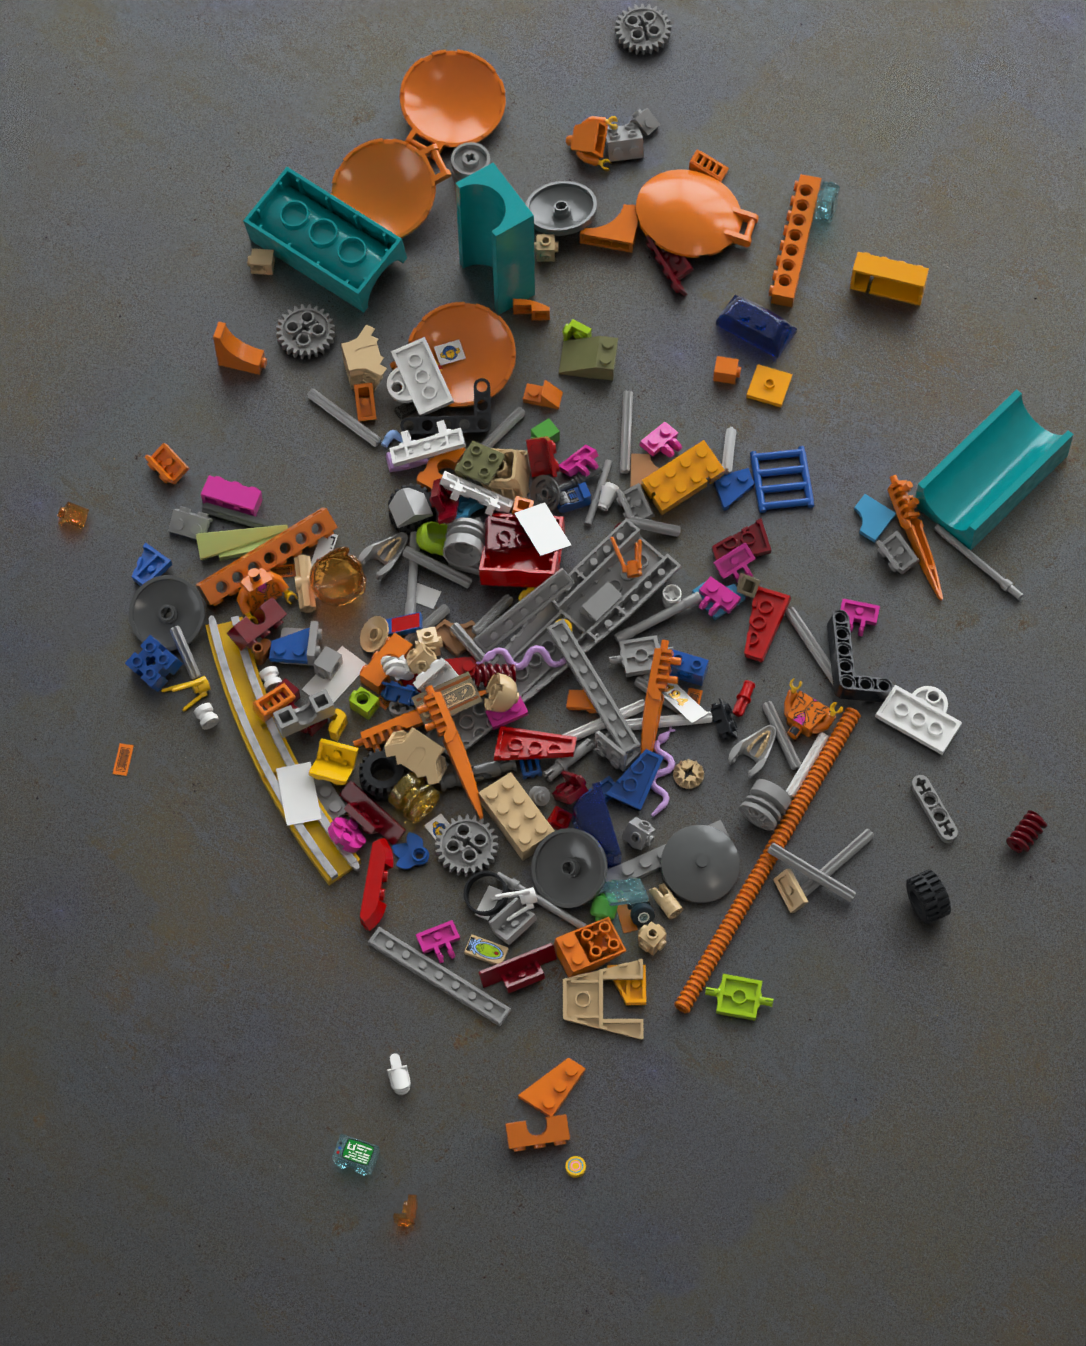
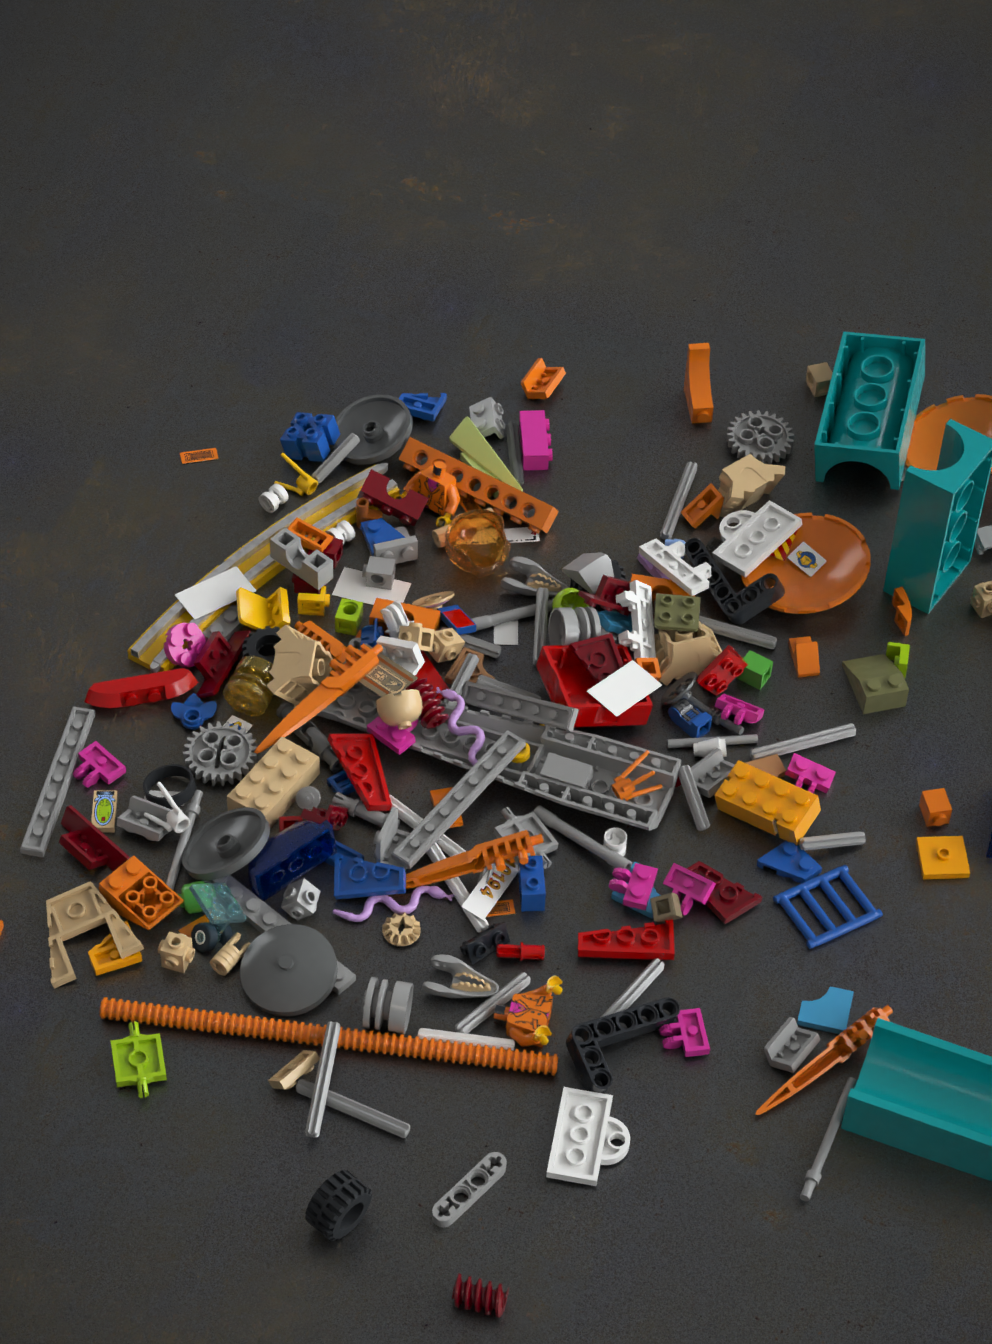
camera: 65 degrees right, 15 degrees down
clear orange bracket [57,502,89,528] -> none

